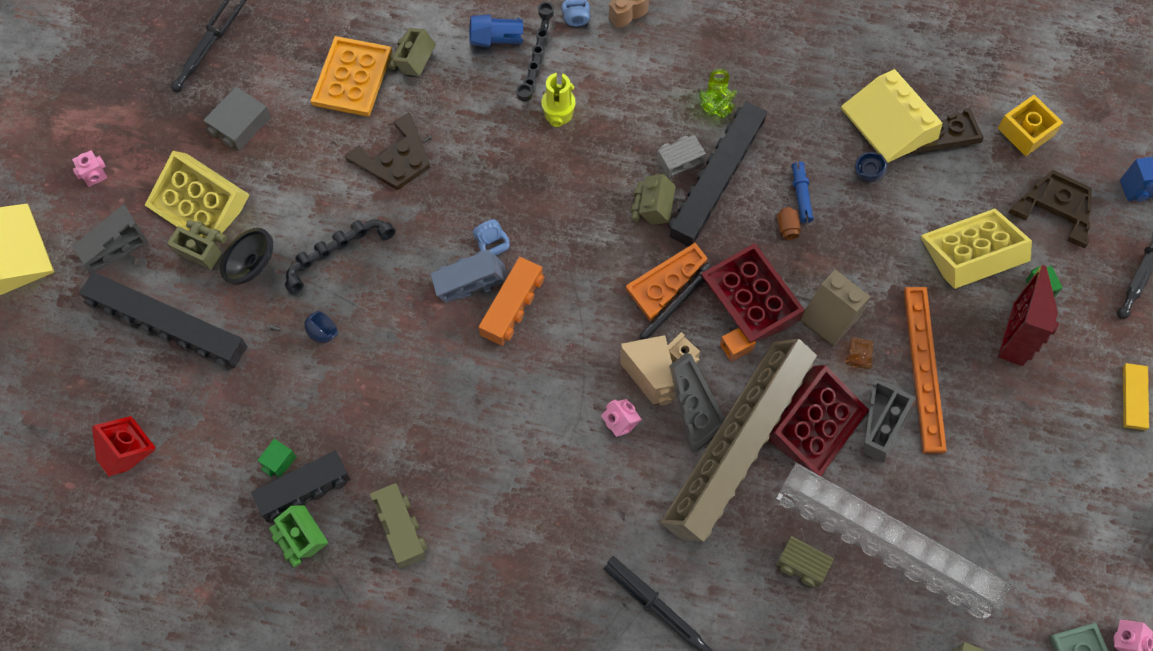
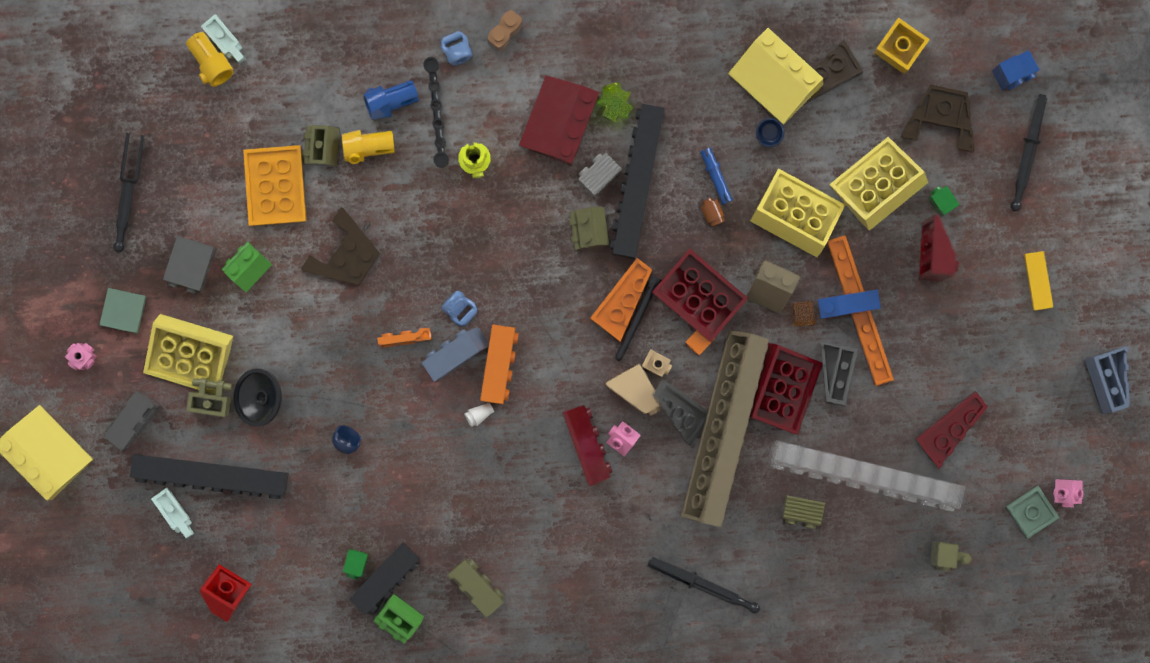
camera: 20 degrees left, 20 degrees up
black bar [284,219,396,294] -> none
none -> sand green tile [100,288,147,333]
none -> light aqua hinge [151,487,194,538]
none -> bright green brick [222,241,272,292]
none -> yellow piece [341,130,395,164]
none -> orange hinge [377,328,431,348]
none -> white cone [464,402,494,427]
none -> dark red slope [519,75,599,166]
none -> dark red slope [563,405,613,486]
none -> light yellow slope [750,169,845,257]
none -> blue slope [818,289,881,318]
none -> dark red wing [915,391,988,469]

